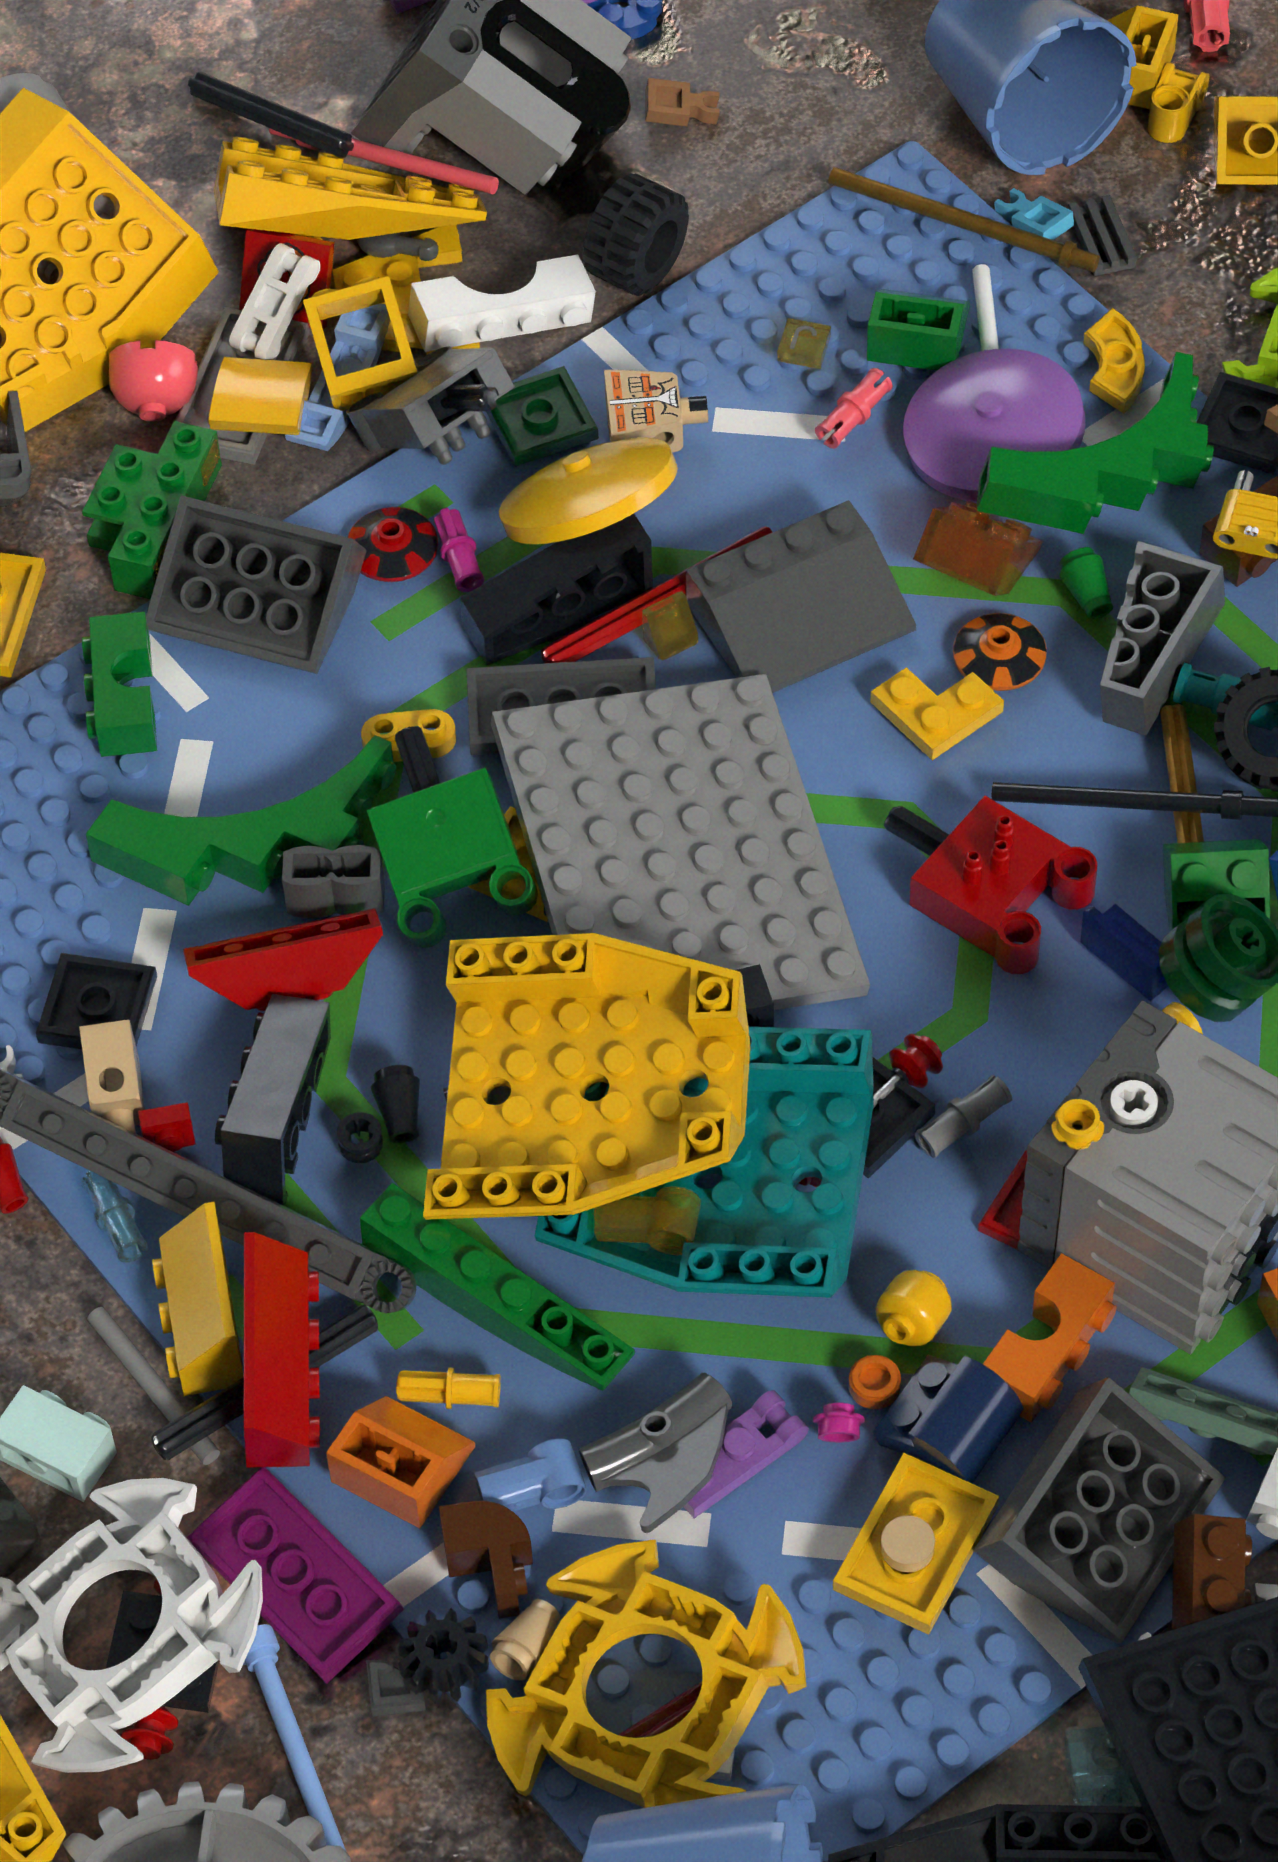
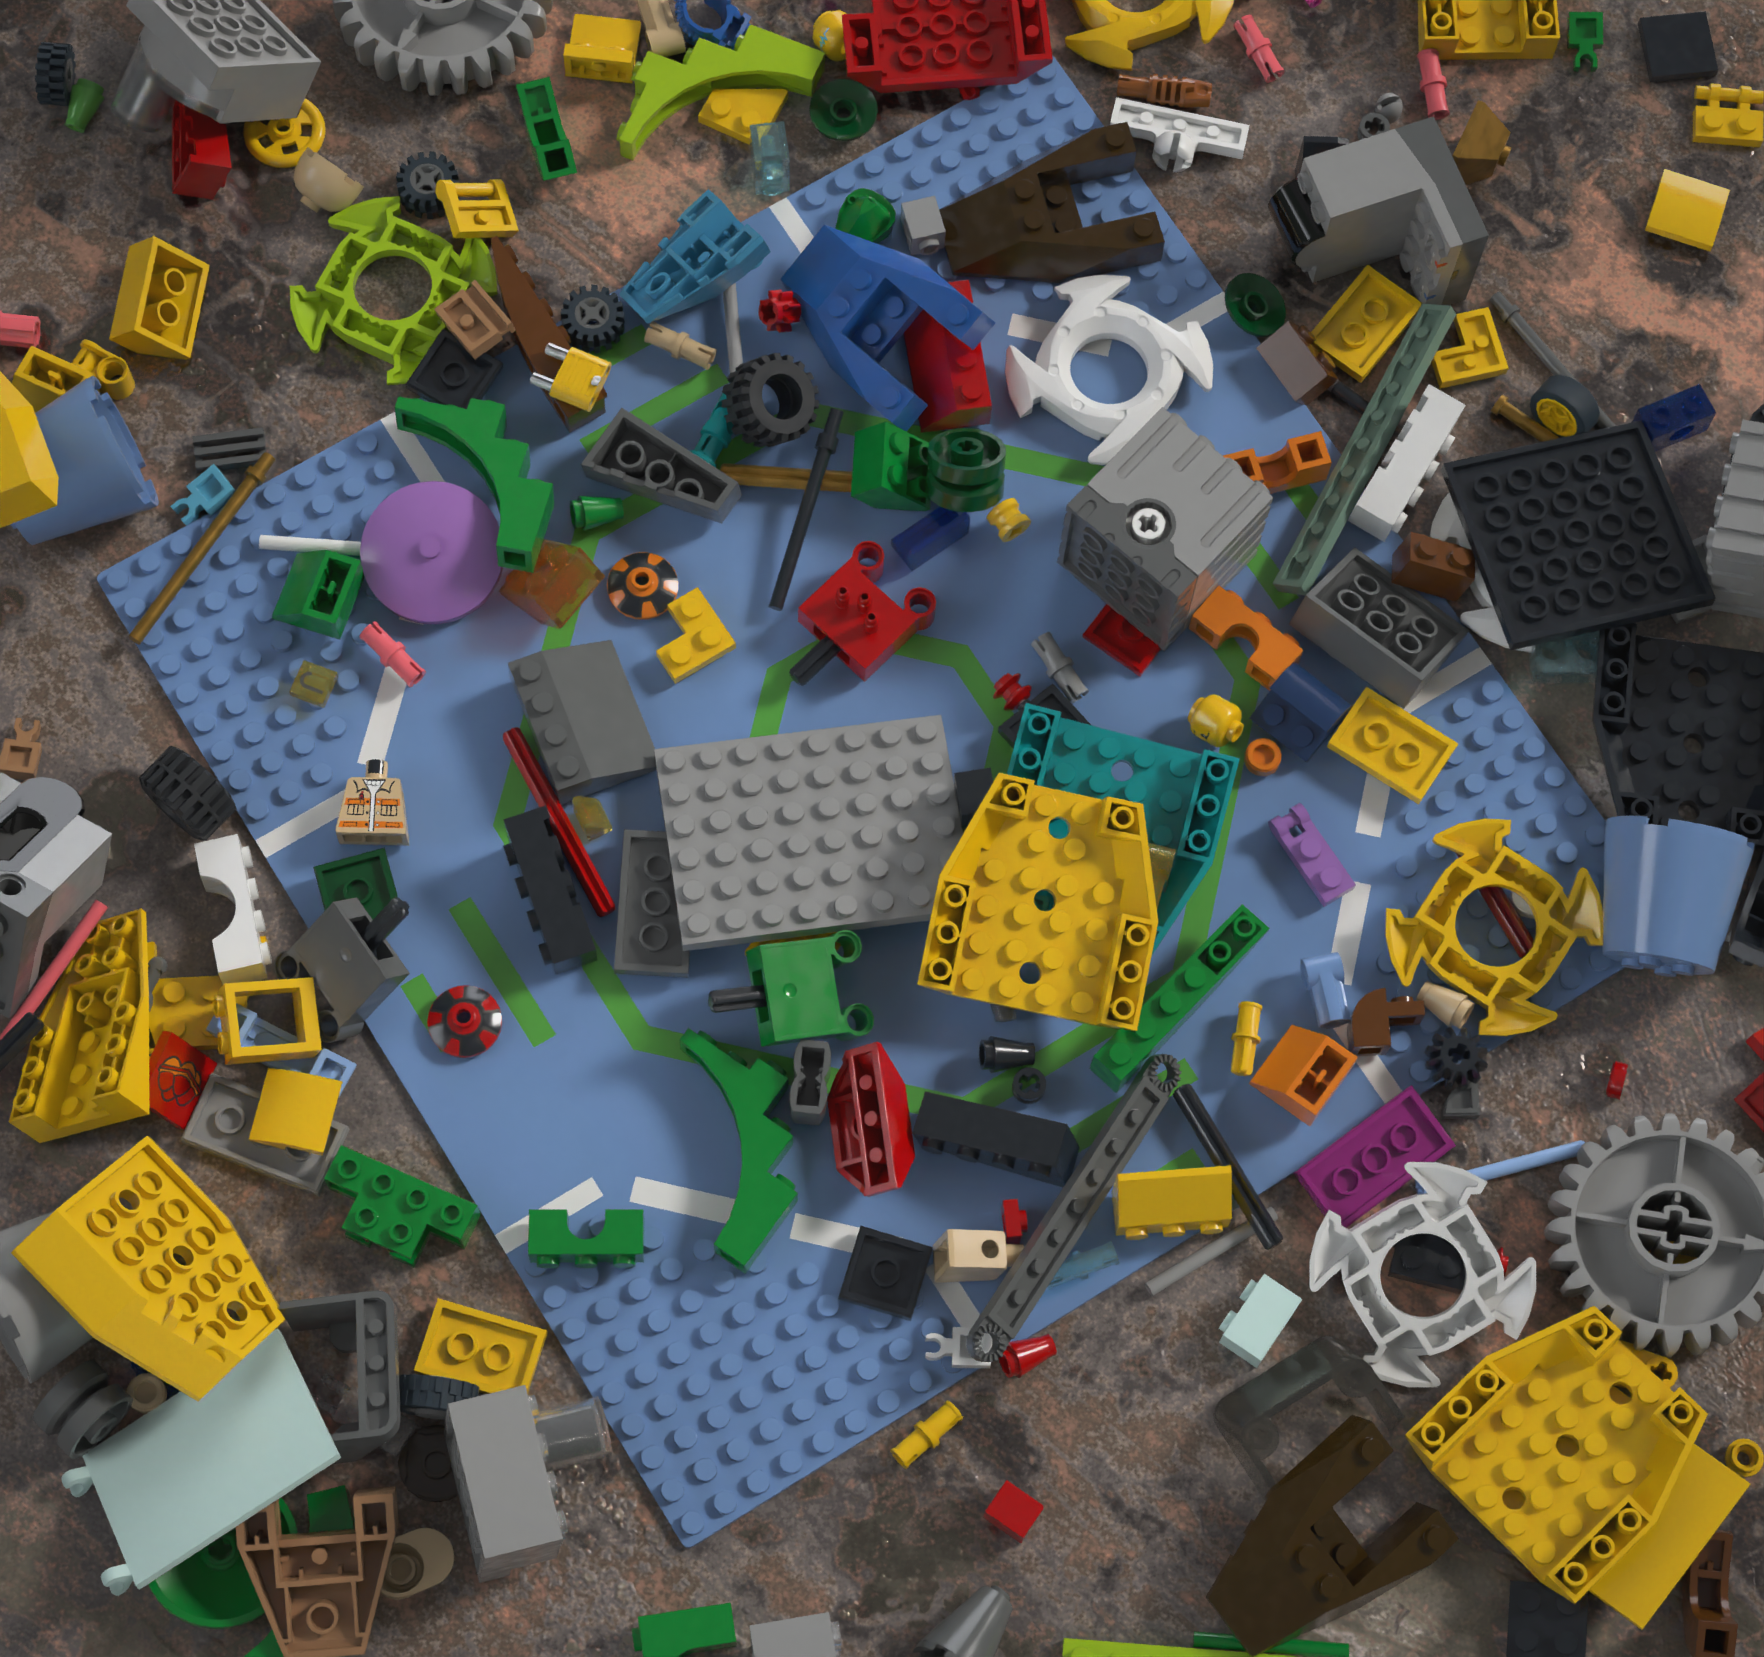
camera: 90 degrees left, 15 degrees up
coral cylinder [108,340,198,422] -> none
dark grey slope [146,495,367,674] -> none
white plate [229,243,320,360] -> none
red slope [244,1232,320,1468] -> none
yellow plate [361,709,456,762] -> none
dark pink axle [434,507,484,592] -> none
yellow dish [499,437,678,544] -> none
dark grey pin [578,1373,733,1533] -> none
dark pink plate [813,1403,865,1443] -> none
tan tile [881,1515,935,1572] -> none
yellow plate [1051,1099,1104,1150] -> none
yellow tile [1083,308,1145,414] -> none

